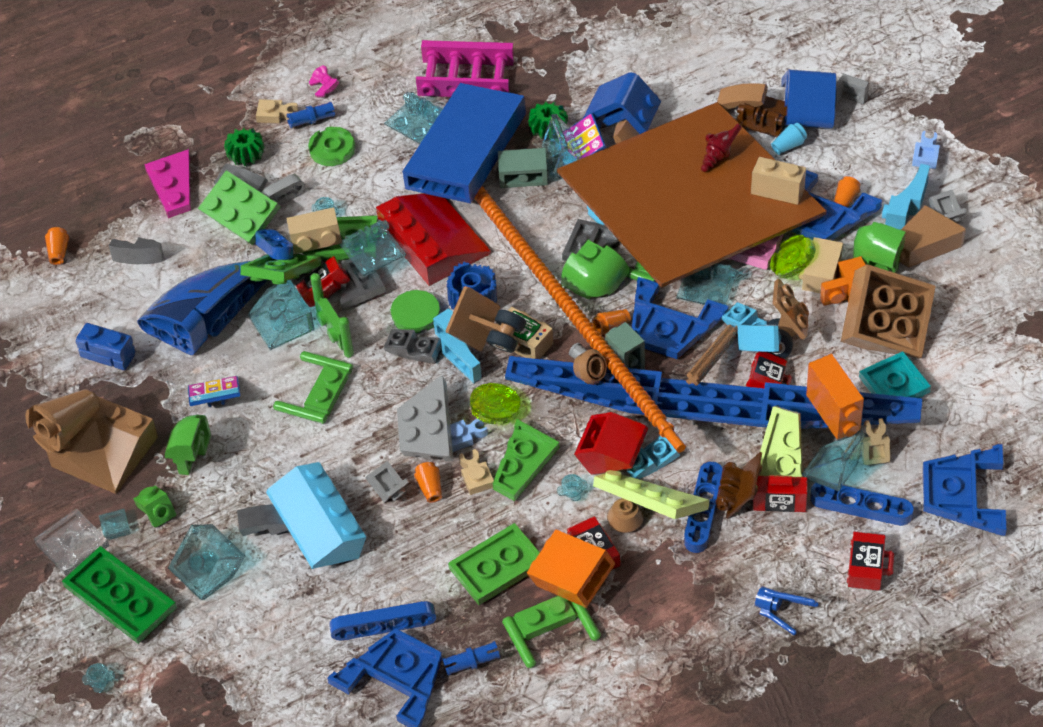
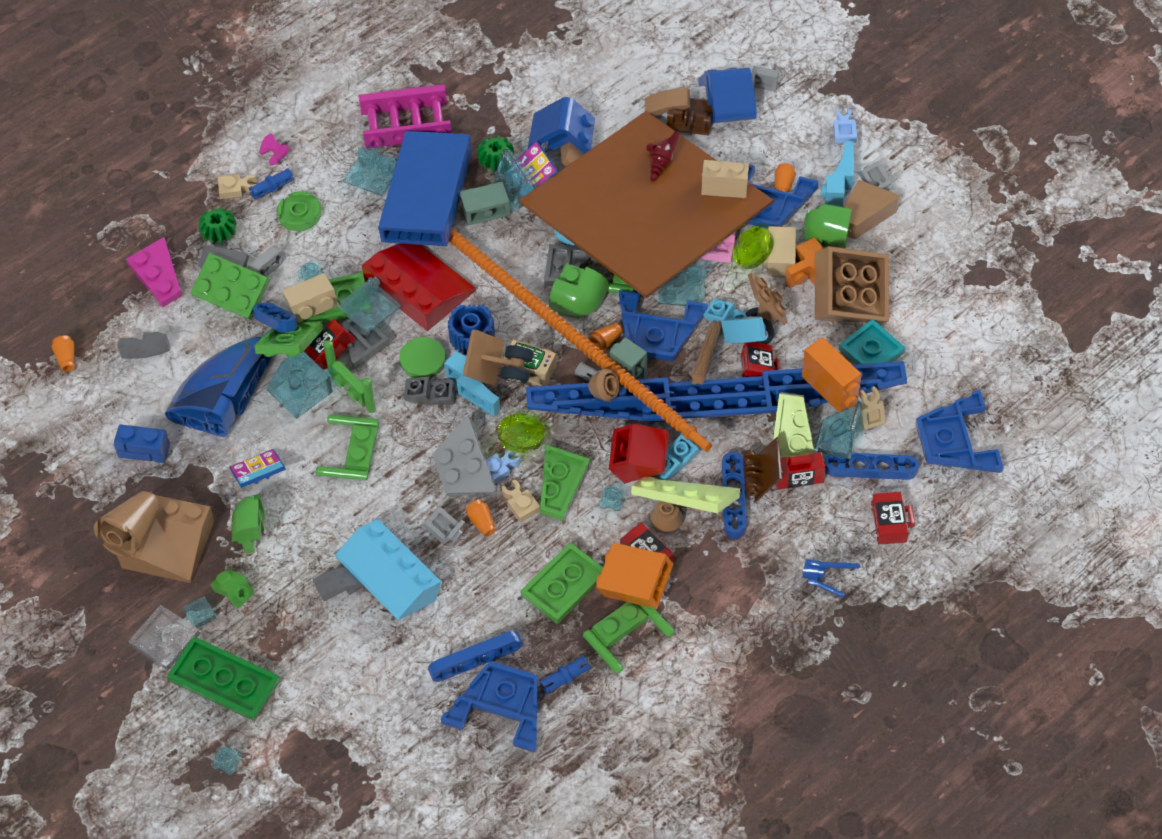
camera: 15 degrees left, 5 degrees up
clear light blue slope [168,524,246,600] -> none
medium azure cone [771,123,807,155] -> none

